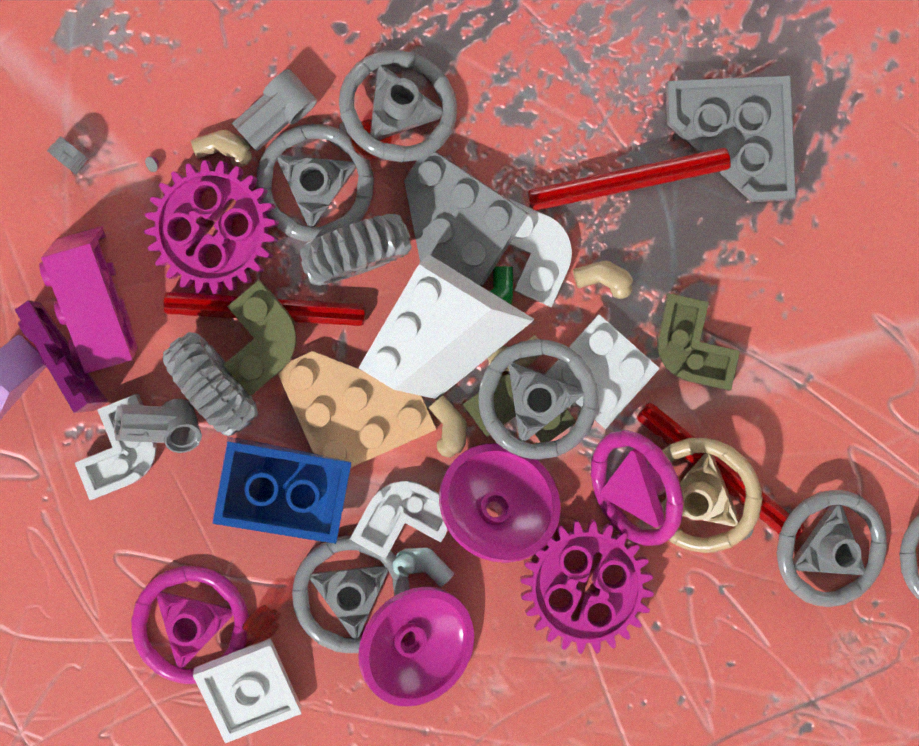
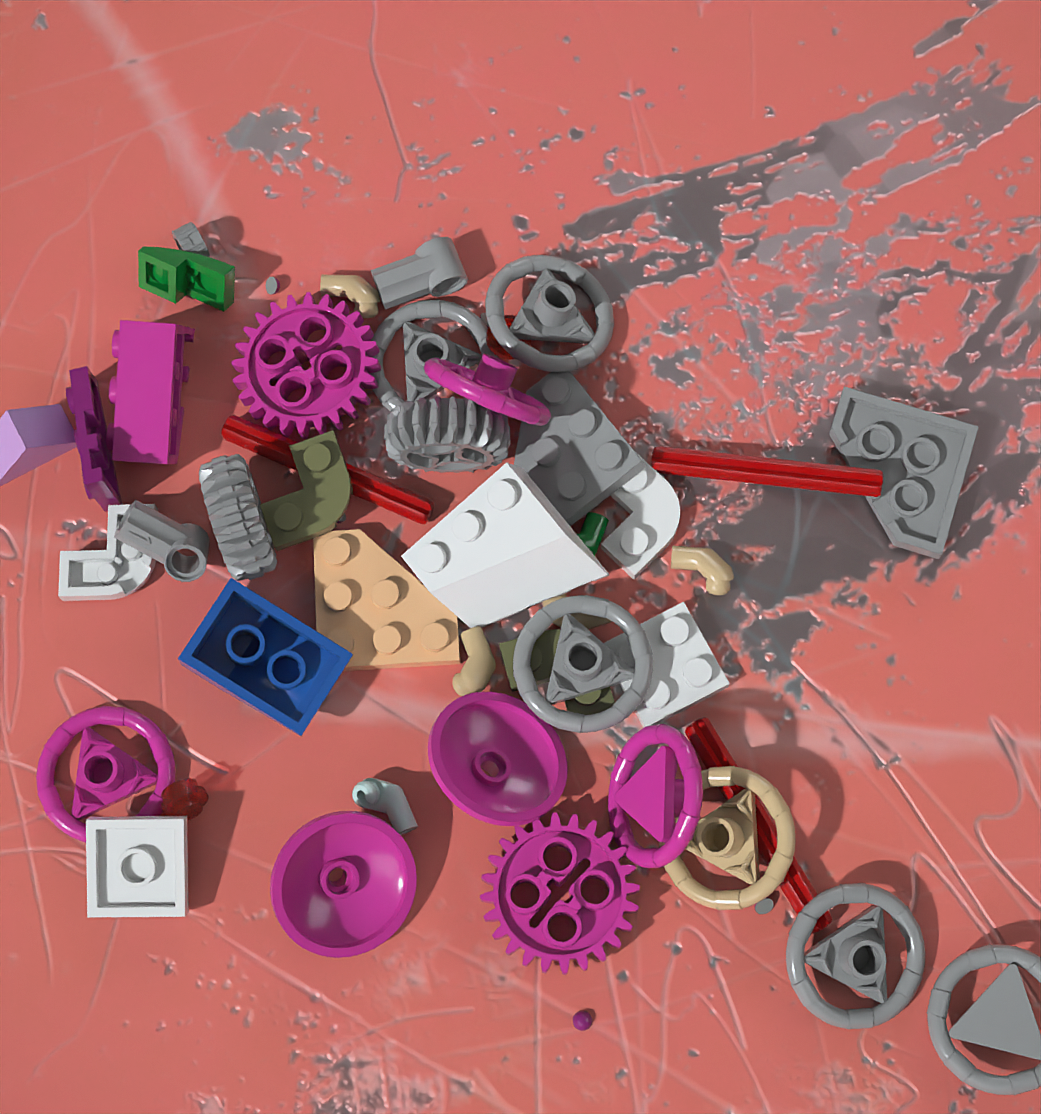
camera: 25 degrees right, 15 degrees down
light grey piece [292,535,410,653] -> none
white plate [350,481,448,559] -> none
olive plate [657,293,740,391] -> none
none -> green slope [138,246,235,312]
none -> dark pink piece [424,354,551,426]
none -> magenta piece [573,1011,592,1031]

